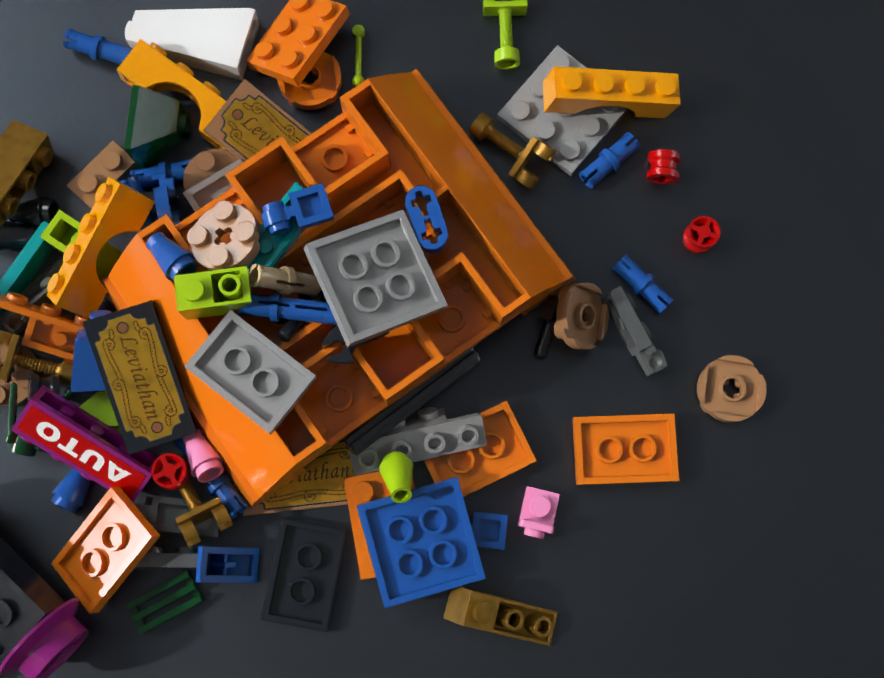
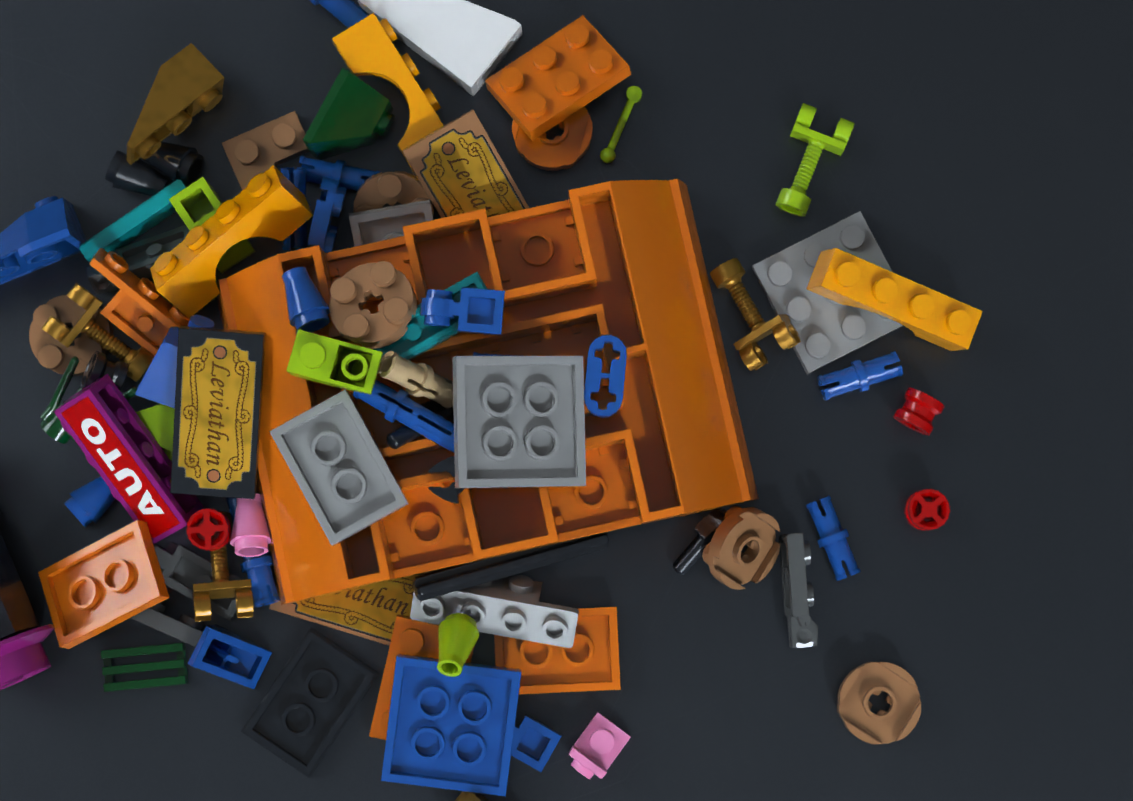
camera: 30 degrees right, 5 degrees up
orange plate [572,413,679,485] -> none

